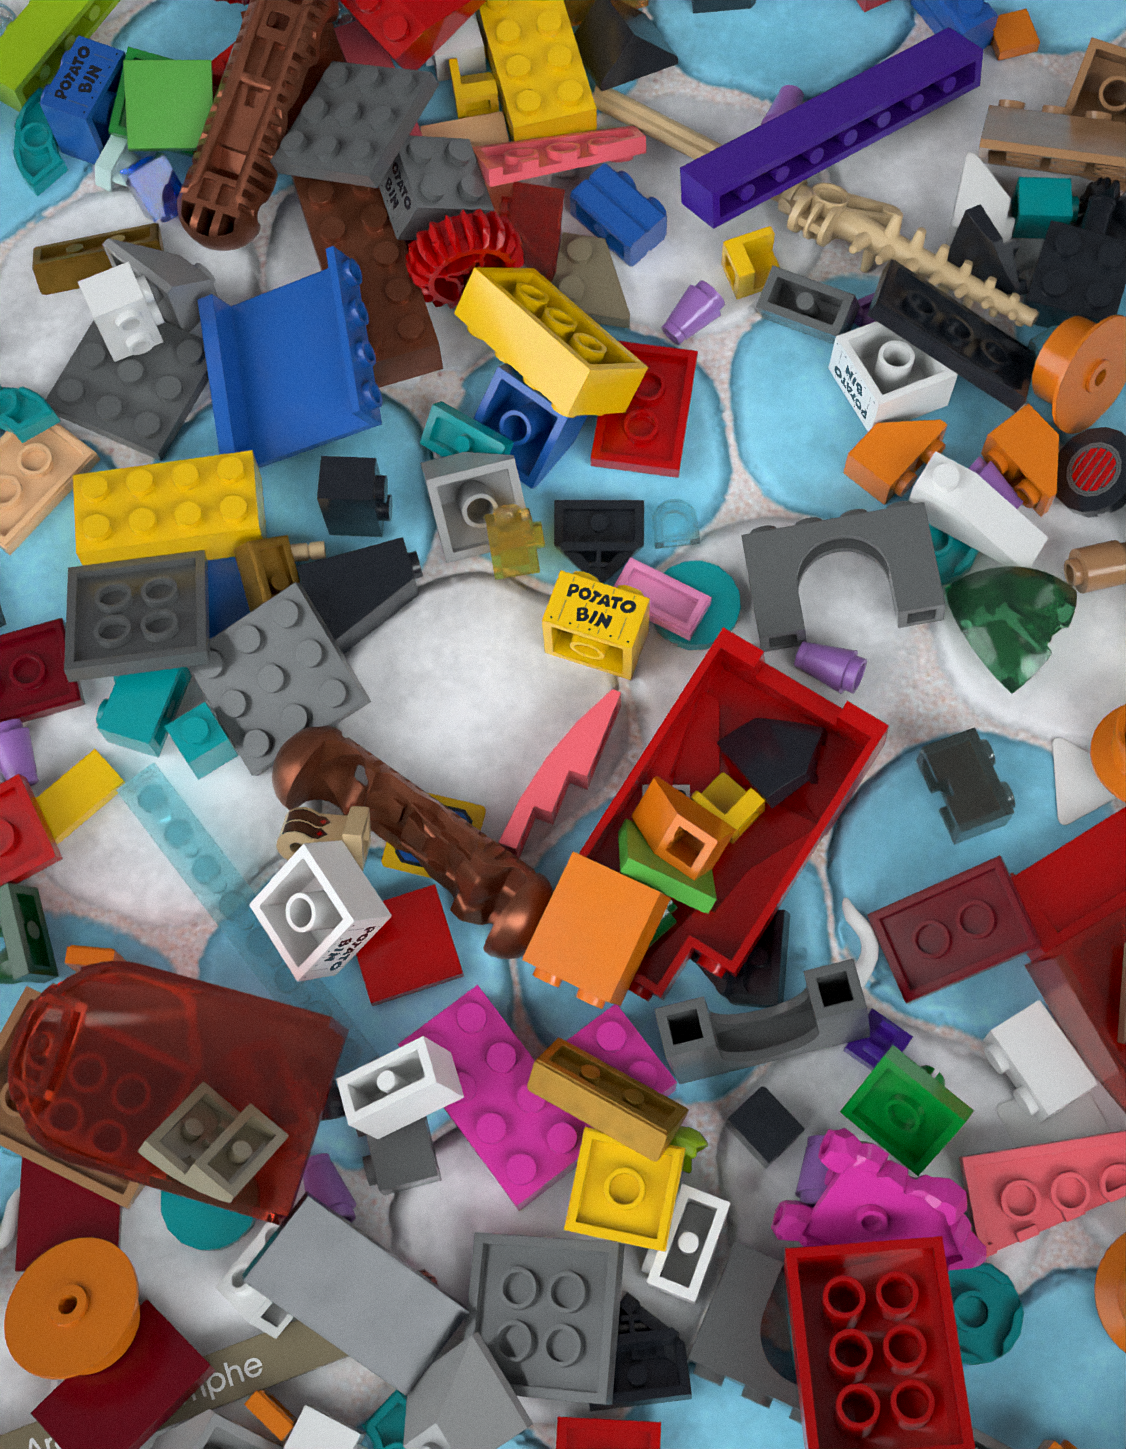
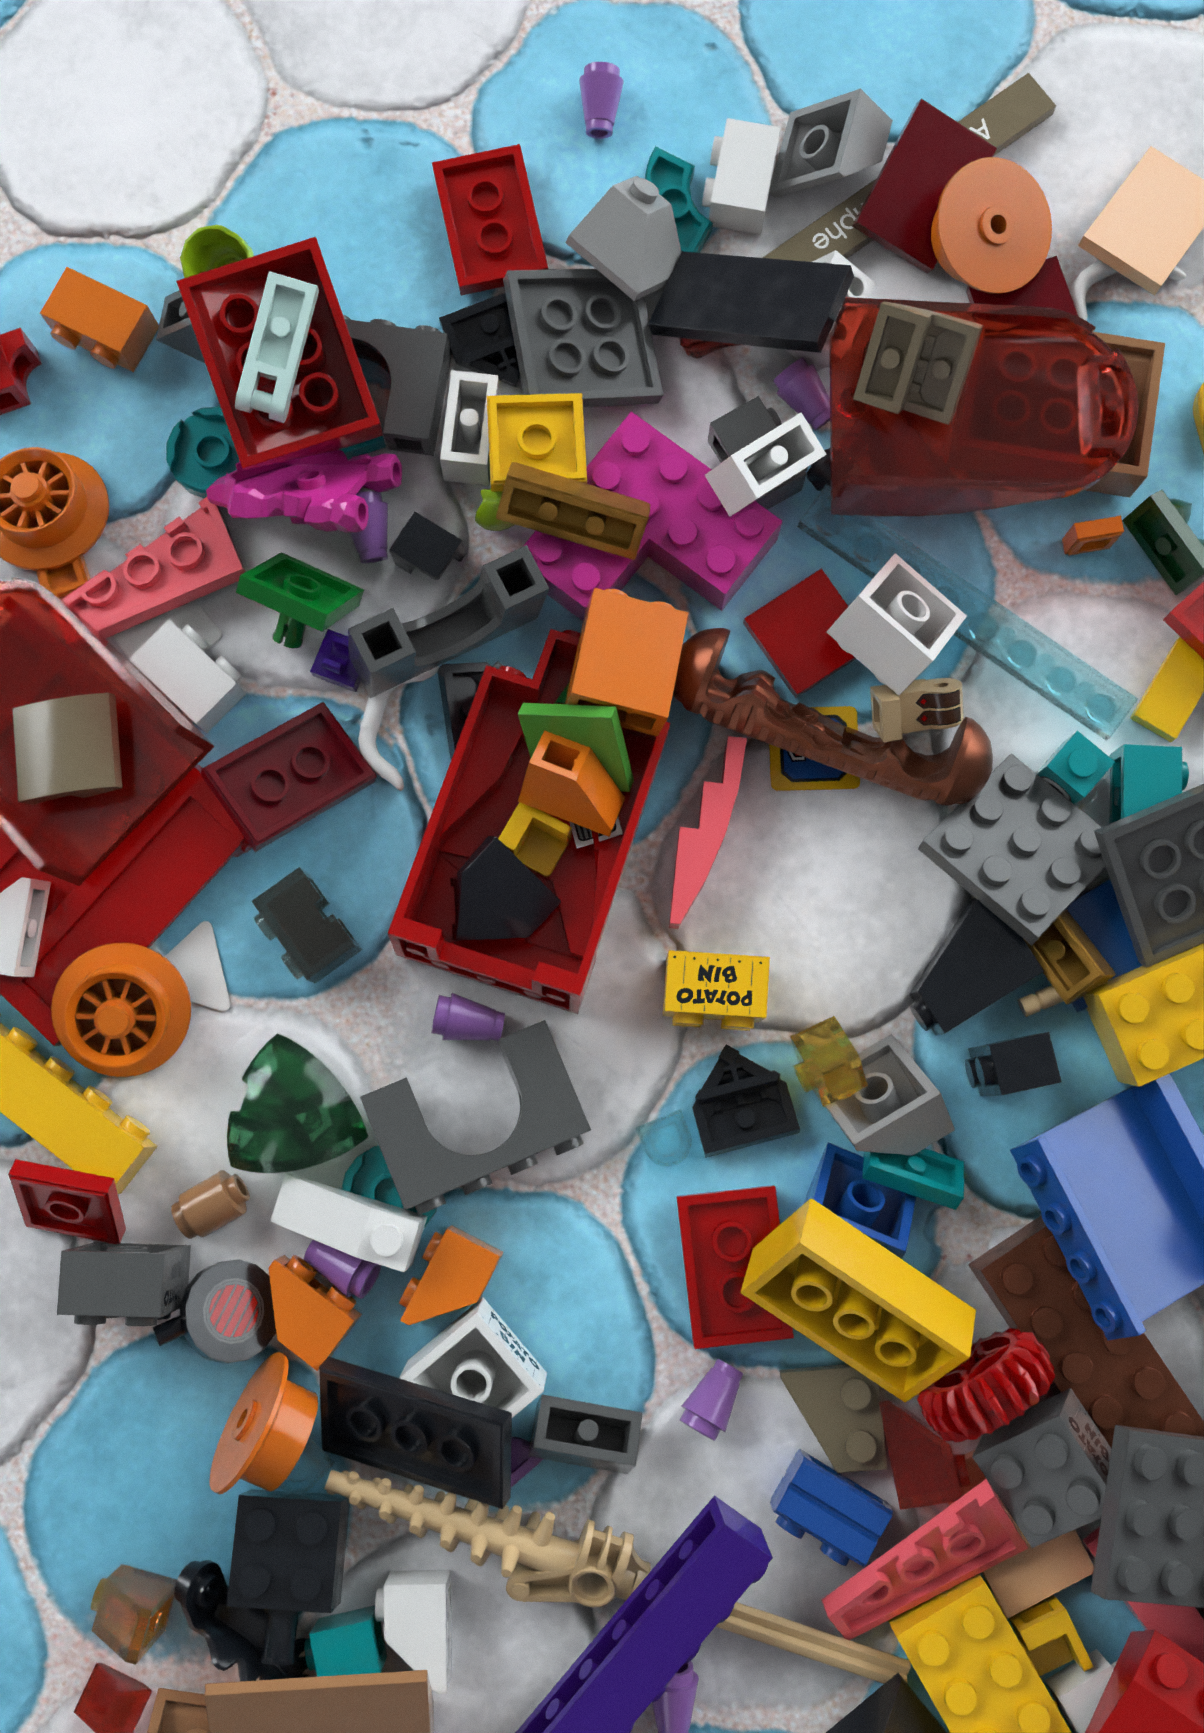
camera: 165 degrees right, 10 degrees up
orange tile [244,1390,298,1441] -> none
bright pink tile [613,557,712,641] -> none
teal tile [653,561,741,650] -> none
yellow panel [721,226,780,299] -> none
black slope [947,204,1028,296] -> none
none -> light aqua plate [235,271,319,423]

